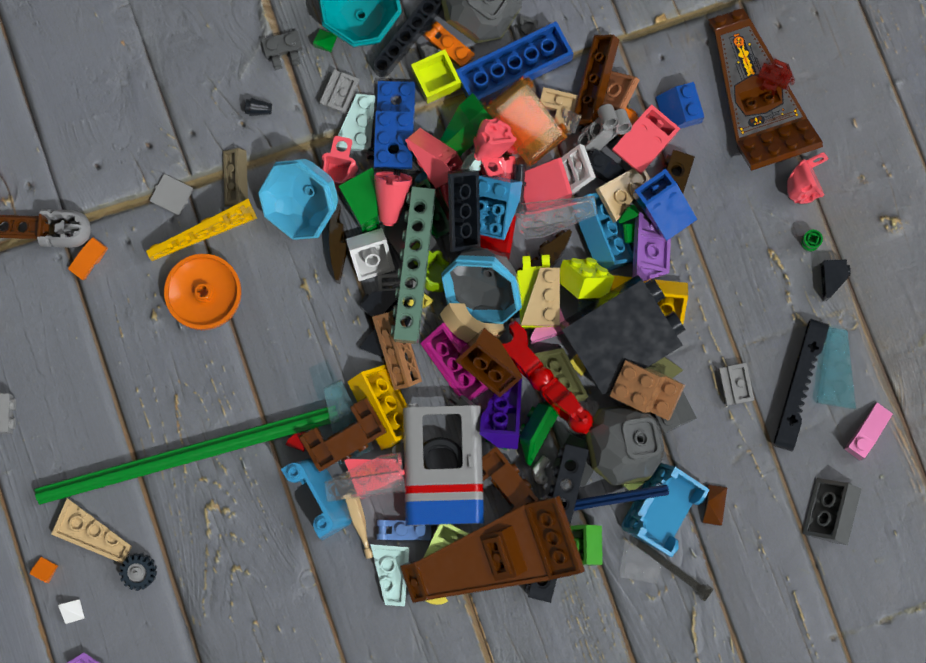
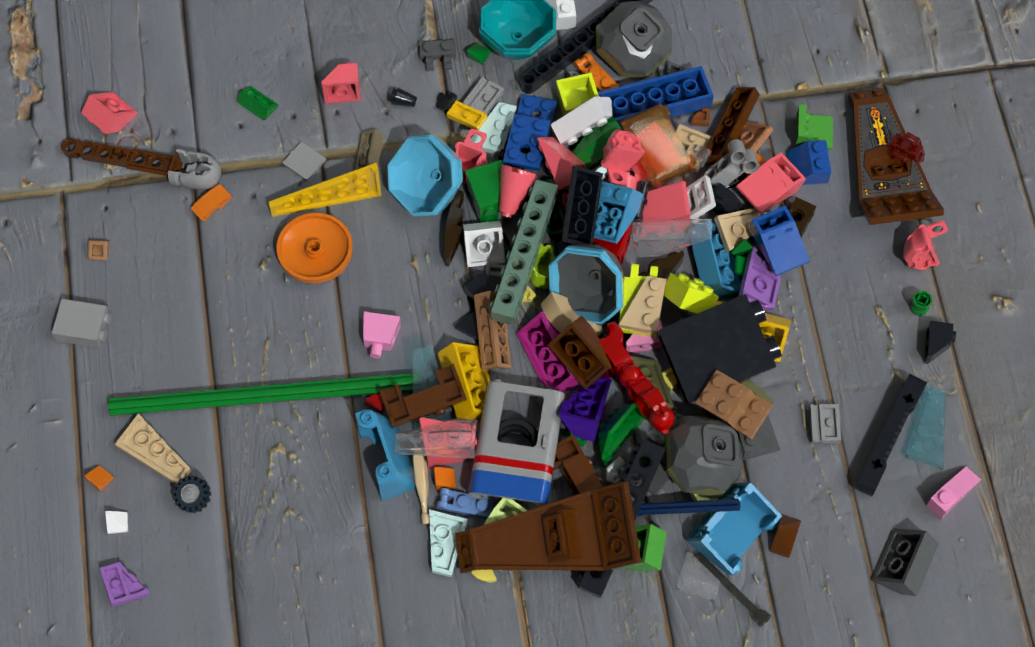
camera: 10 degrees right, 15 degrees down
none -> green slope [237,86,278,120]
none -> coral slope [322,62,361,104]
none -> bright pink torso [363,312,401,359]
none -> orange slope [434,467,456,490]
none -> black piece [437,92,457,110]
none -> yellow plate [447,101,488,130]
none -> white slope [551,97,612,145]
none -> dark orange tile [691,108,710,127]
none -> bright green bracket [795,104,833,150]

